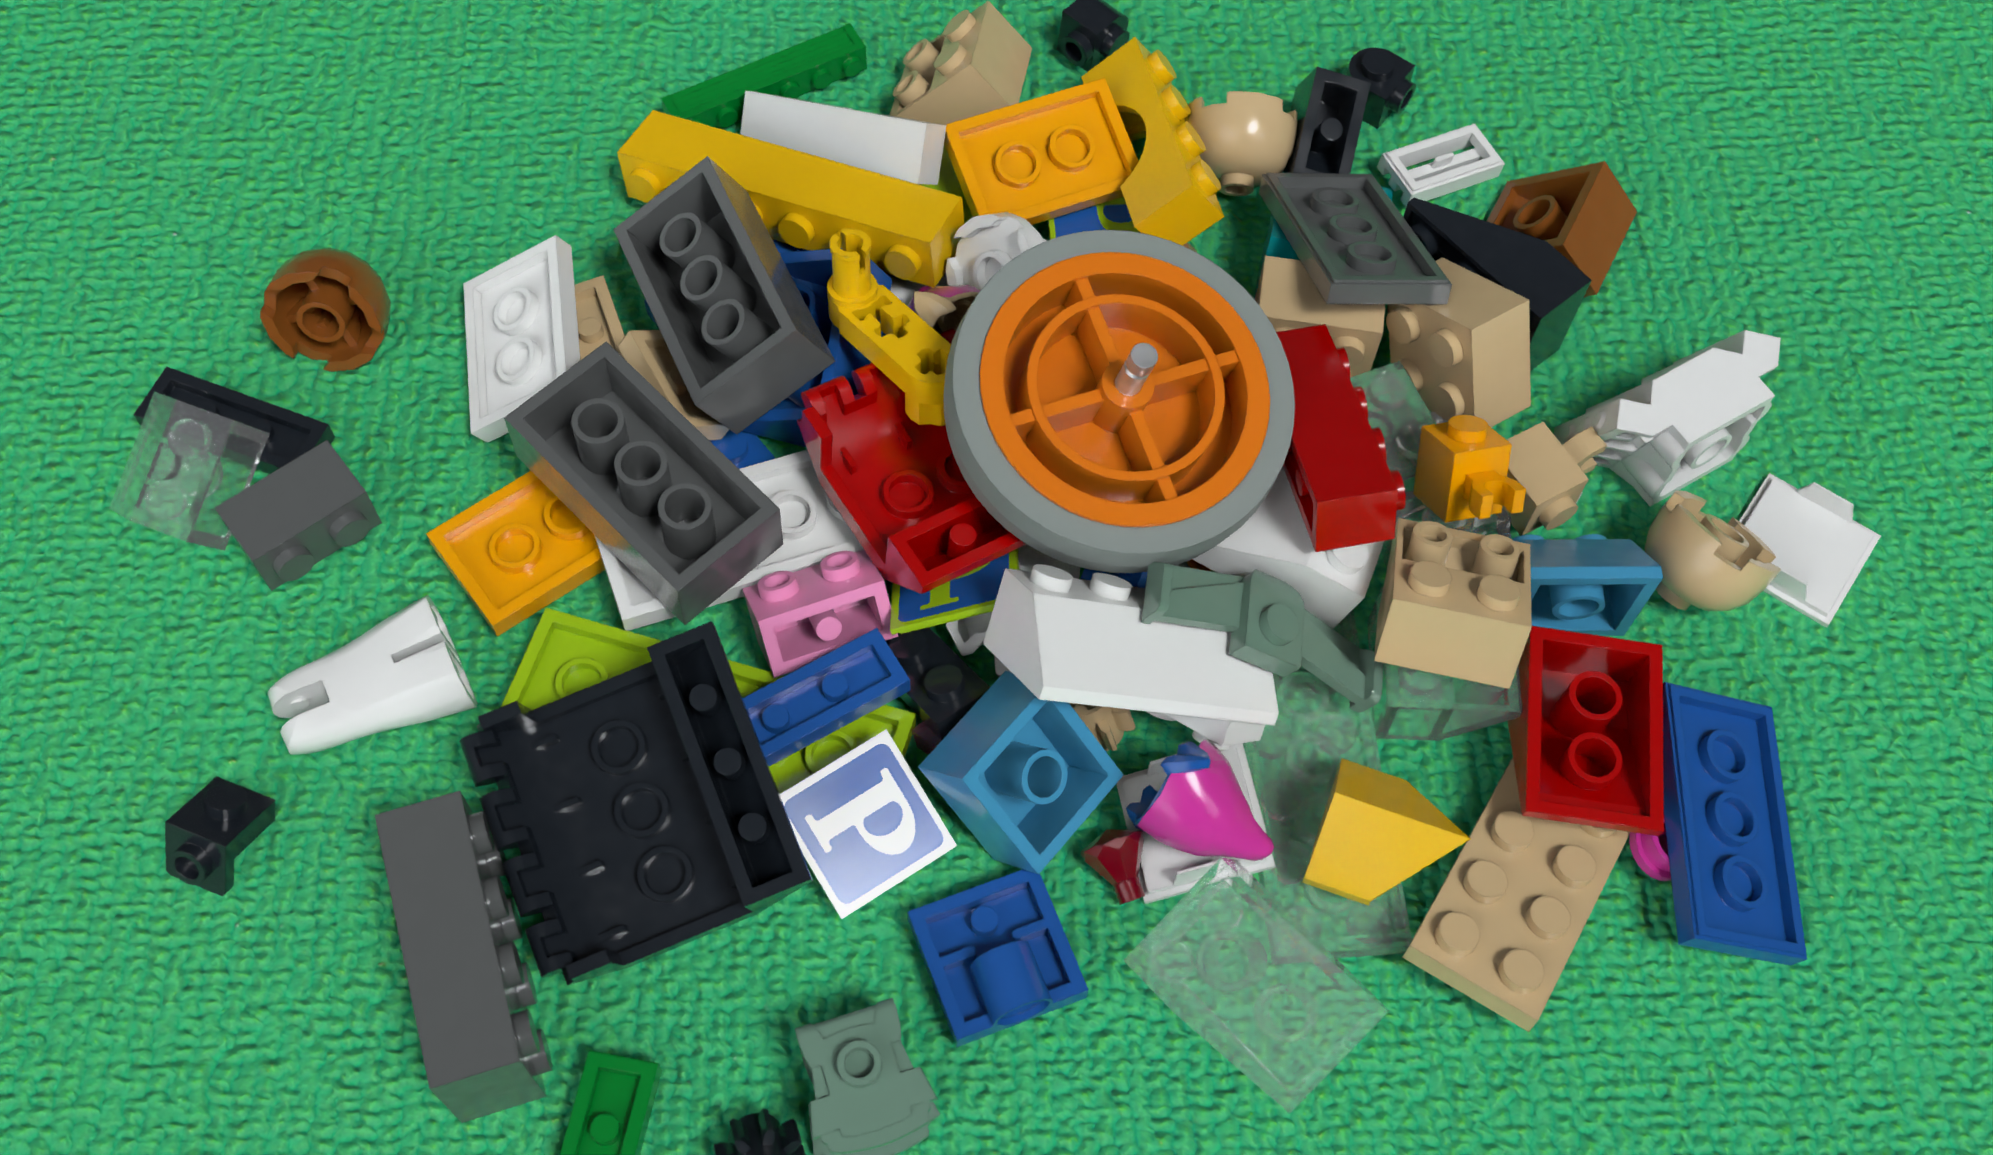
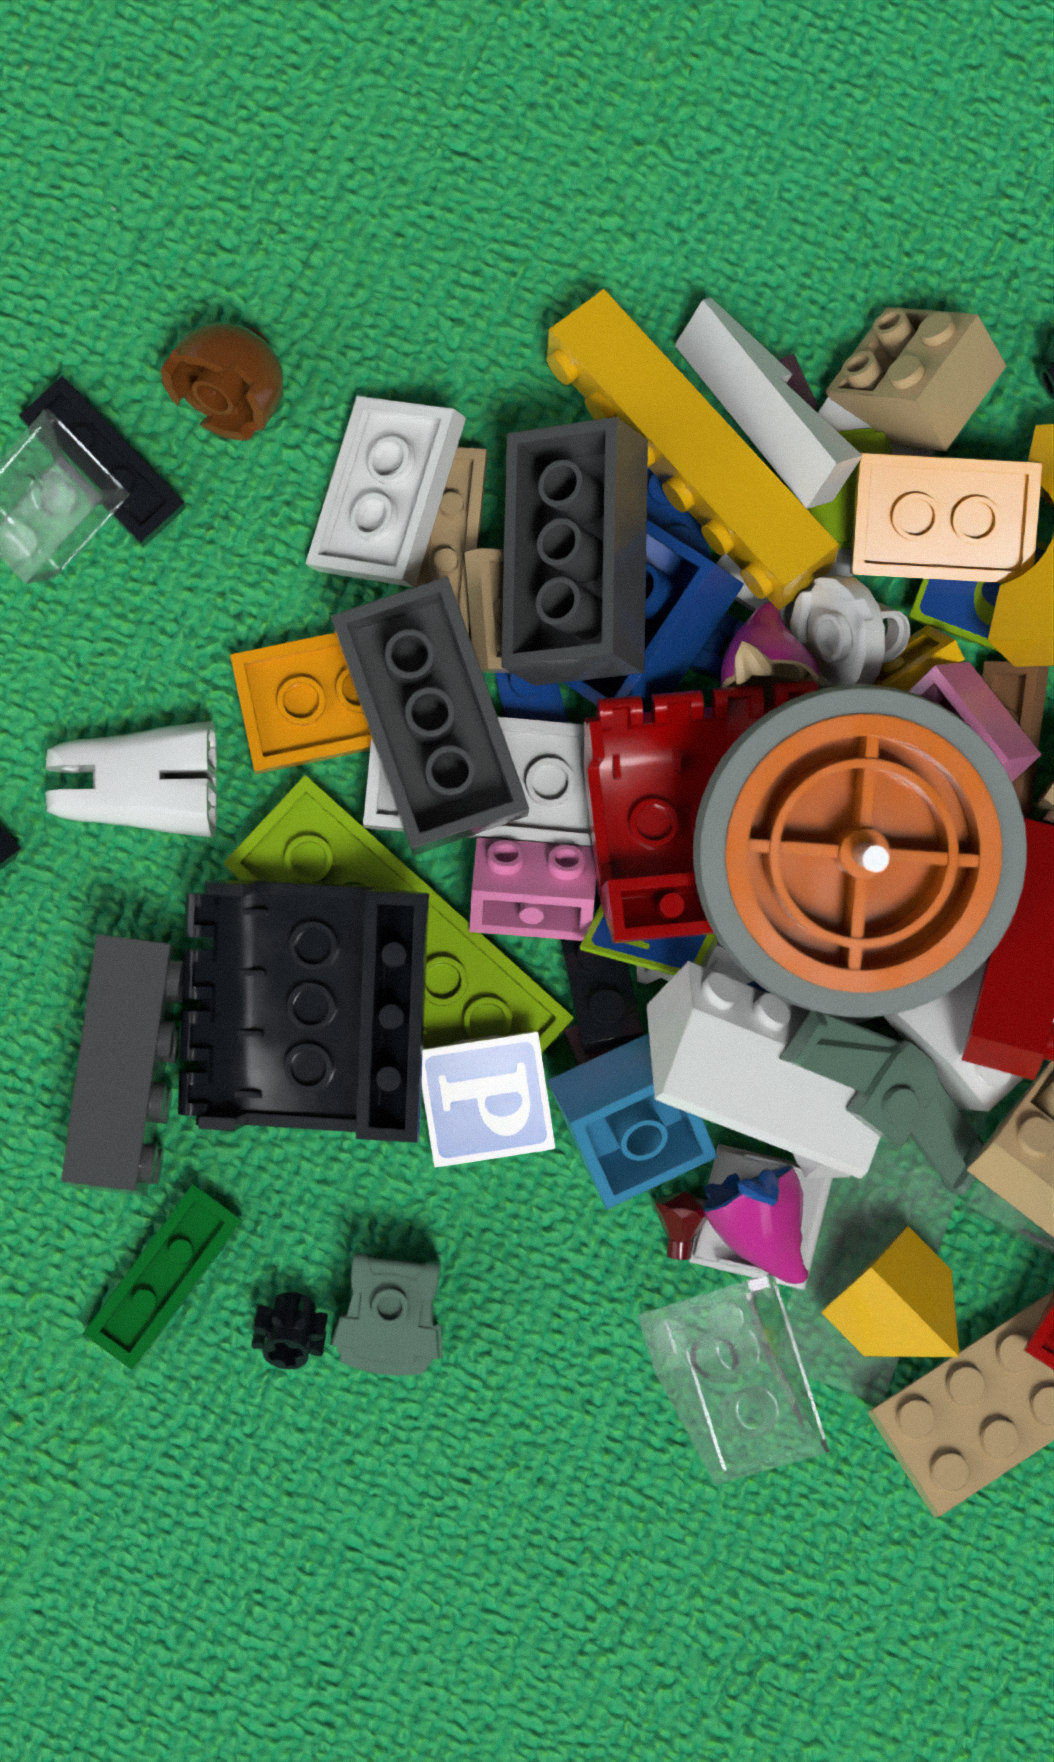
camera: 25 degrees right, 20 degrees up
dark grey brick [214,440,382,591] -> none
green piece [661,23,867,128] -> none
blue plate [743,628,911,766] -> none
yellow beam [827,228,951,426] -> none
blue plate [907,869,1089,1047] -> none

